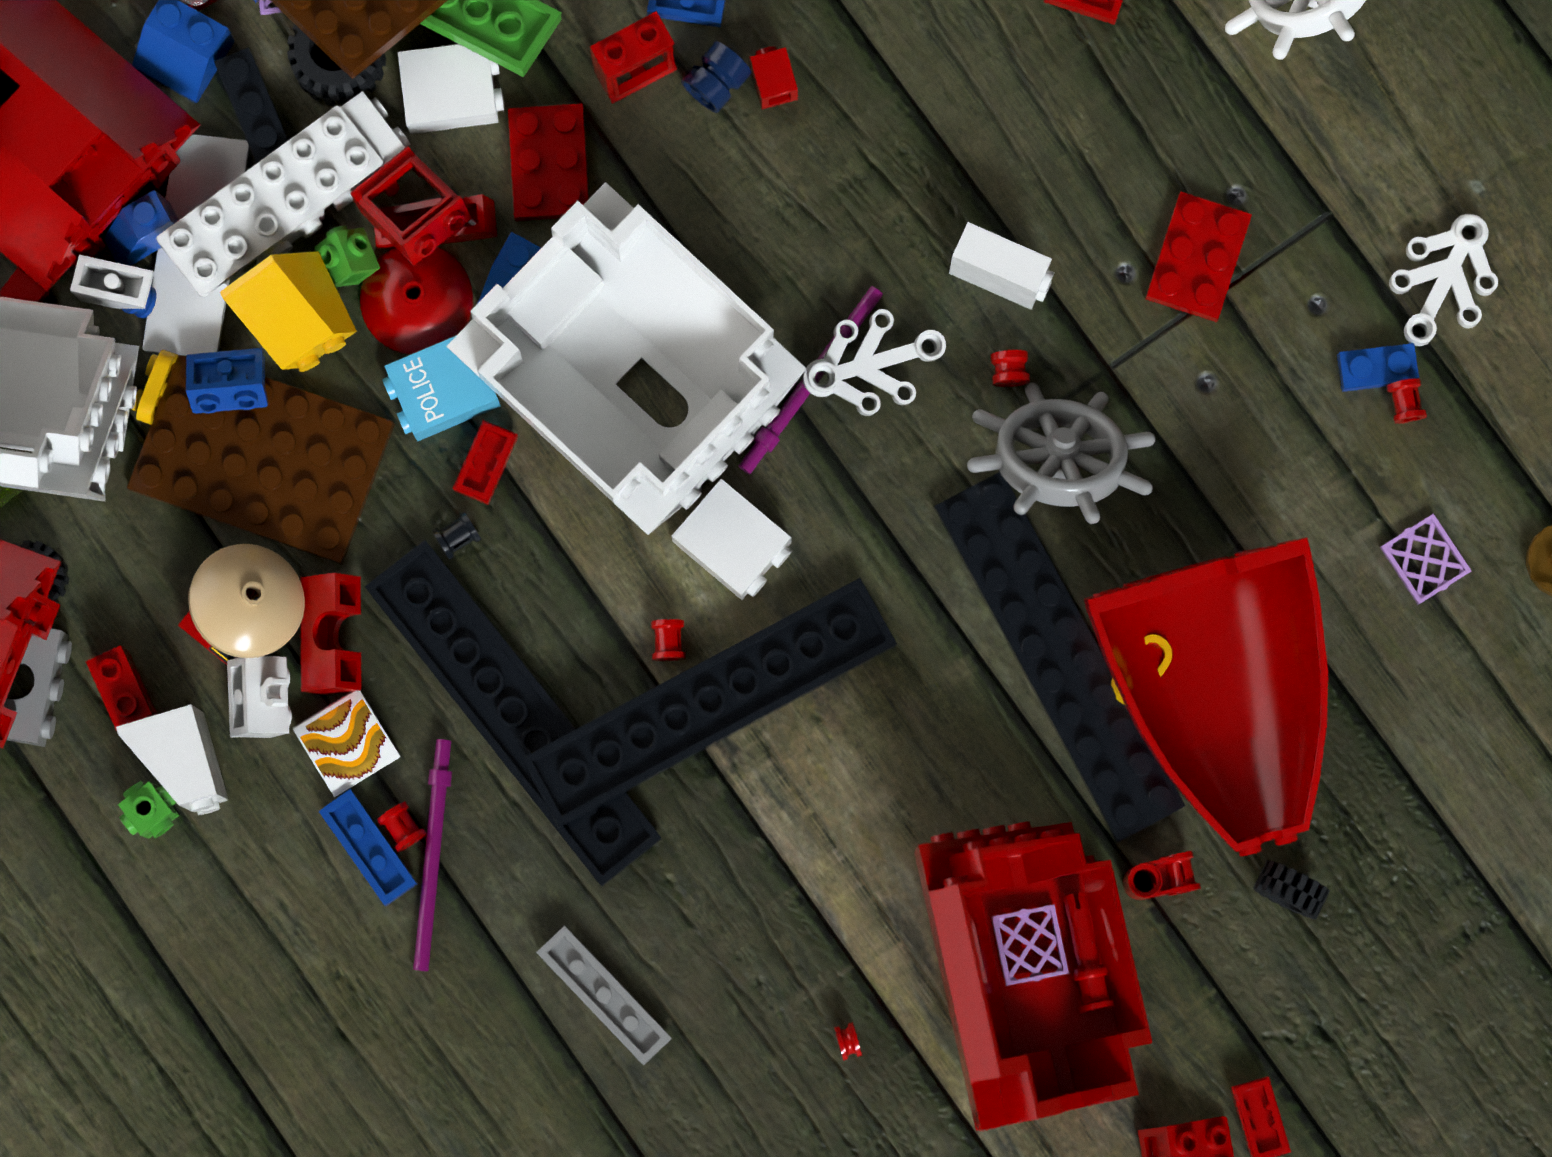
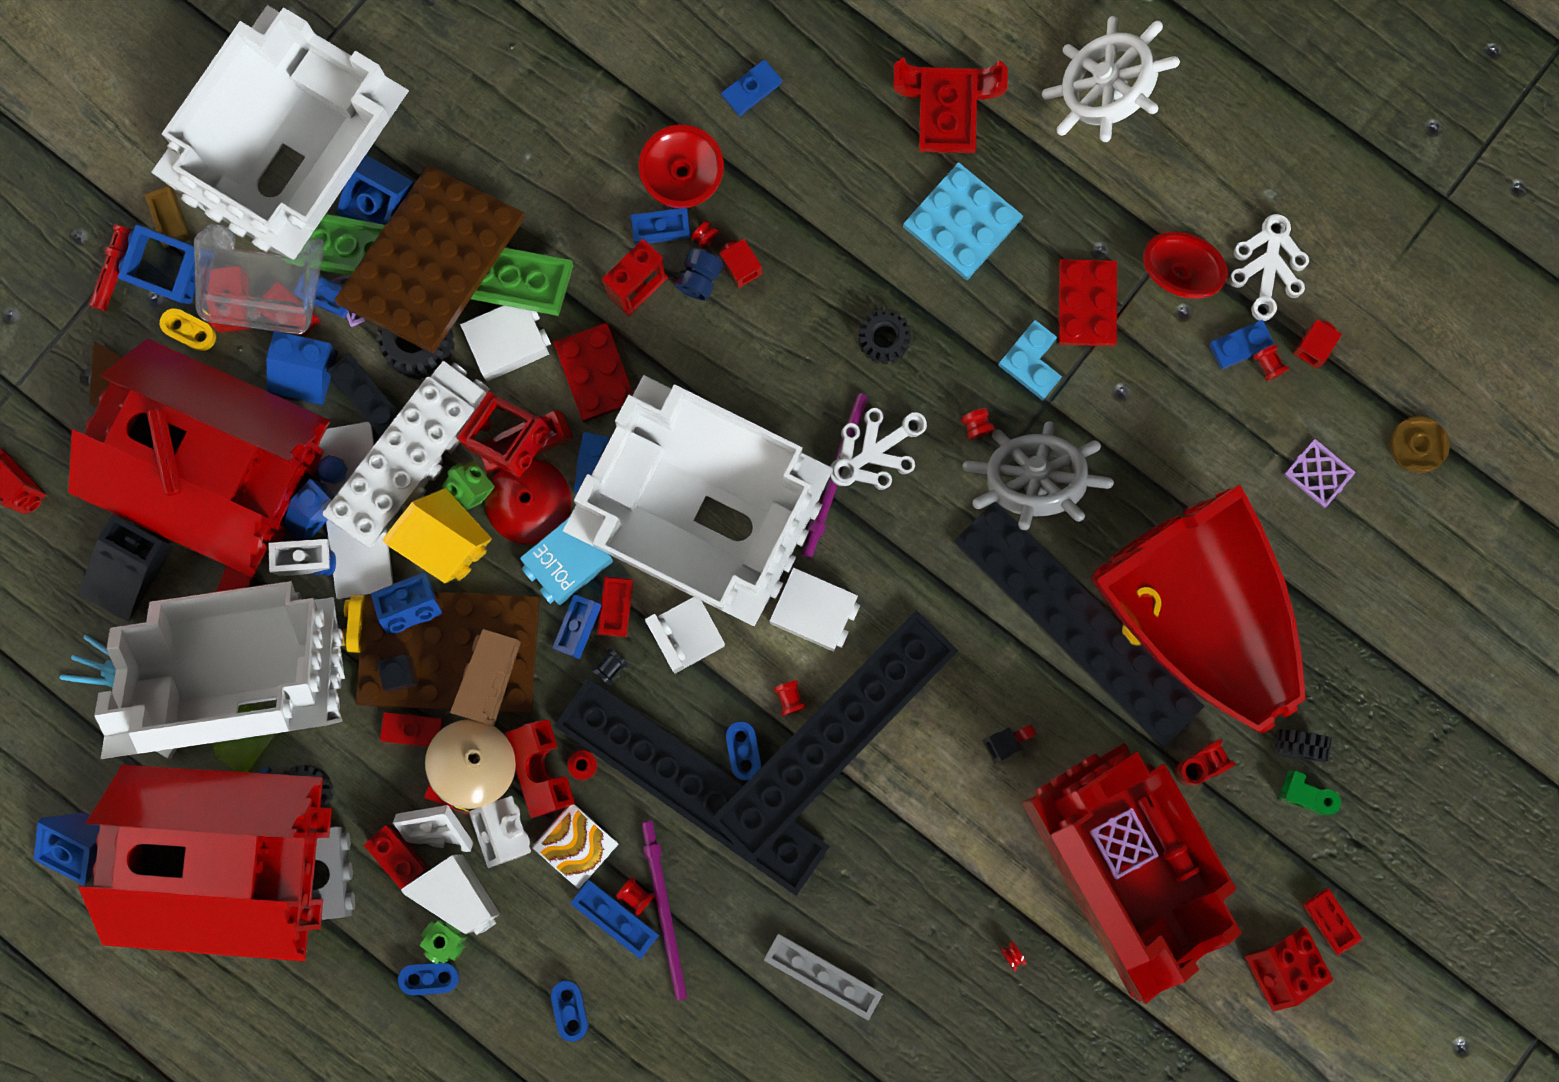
camera: 15 degrees left, 0 degrees up
white brick [949,222,1054,310] -> none
none -> blue tile [316,455,348,485]
none -> black brick [377,654,419,693]
none -> red plate [380,712,444,747]
none -> white wing [393,805,473,852]
none -> blue plate [398,962,460,995]
none -> medium nougat wedge [450,629,521,726]
none -> blue plate [551,980,589,1042]
none -> blue plate [552,595,602,659]
none -> red plate [568,750,597,780]
none -> white bracket [645,597,725,674]
none -> red bush [691,221,719,249]
none -> blue plate [726,722,761,781]
none -> black tyre [859,309,911,364]
none -> medium azure plate [903,162,1023,280]
none -> black piece [982,724,1037,764]
none -> medium azure plate [998,320,1062,401]
none -> red dish [1143,232,1228,299]
none -> green leg [1278,771,1341,815]
none -> red brick [1293,319,1342,369]

